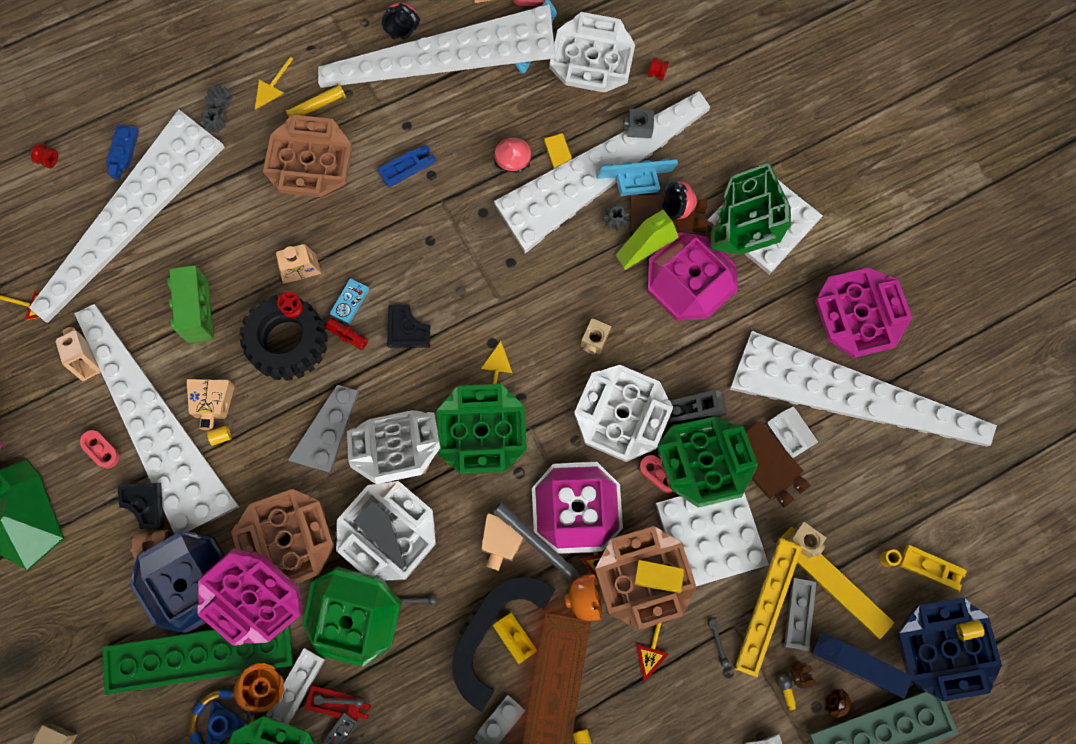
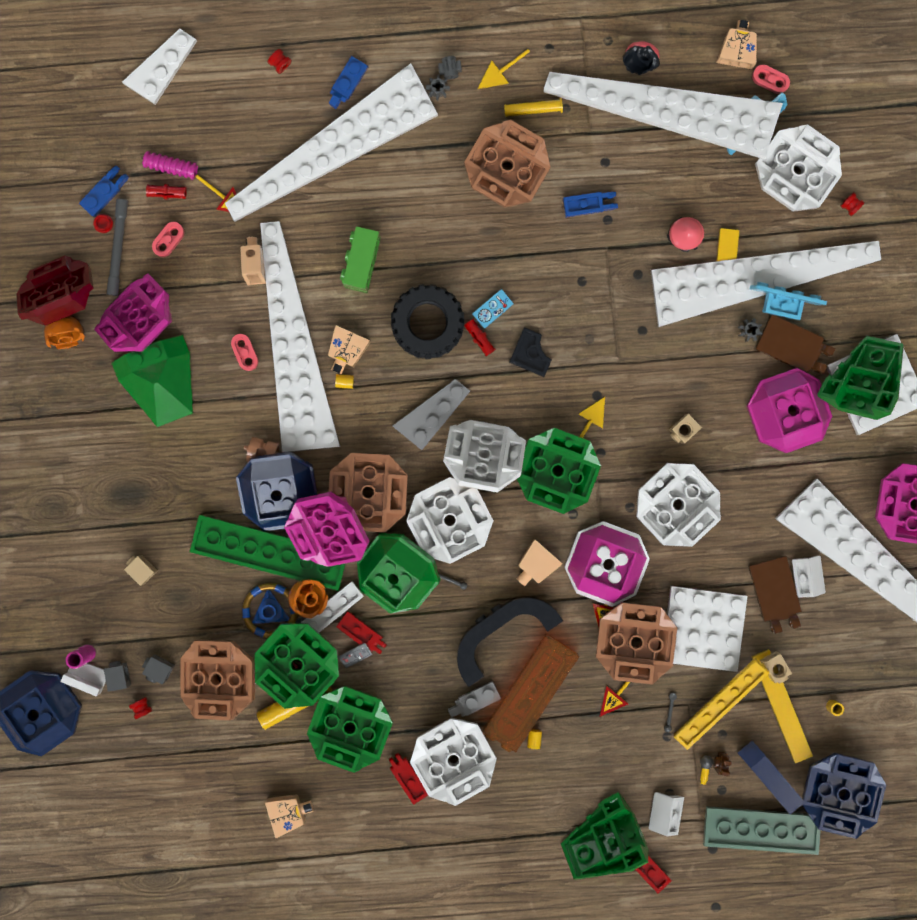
camera: 25 degrees right, 15 degrees up
black tile [118,482,164,529] -> none
light nougat torso [276,244,322,284] -> none
red wheel [277,292,303,318] -> none
dark grey hinge [314,695,363,707] -> none
dark grey slope [353,501,407,571] -> none
yellow plate [492,613,537,664] -> none
dark grey piece [493,502,584,583] -> none
orange cylinder [565,574,602,621] -> none
lime slope [616,210,679,270] -> none
dark grey brick [624,109,654,139] -> none
yellow tile [634,560,684,593] -> none
coral plate [639,455,672,493] -> none
green piece [657,416,758,508] -> none
black hair [662,181,697,220] -> none
dark grey slope [666,390,728,425] -> none
light grey plate [784,578,817,651] -> none
reddish brown plate [824,689,851,718] -> none
yellow plate [899,545,967,592] -> none
yellow hinge [956,620,984,641] -> none

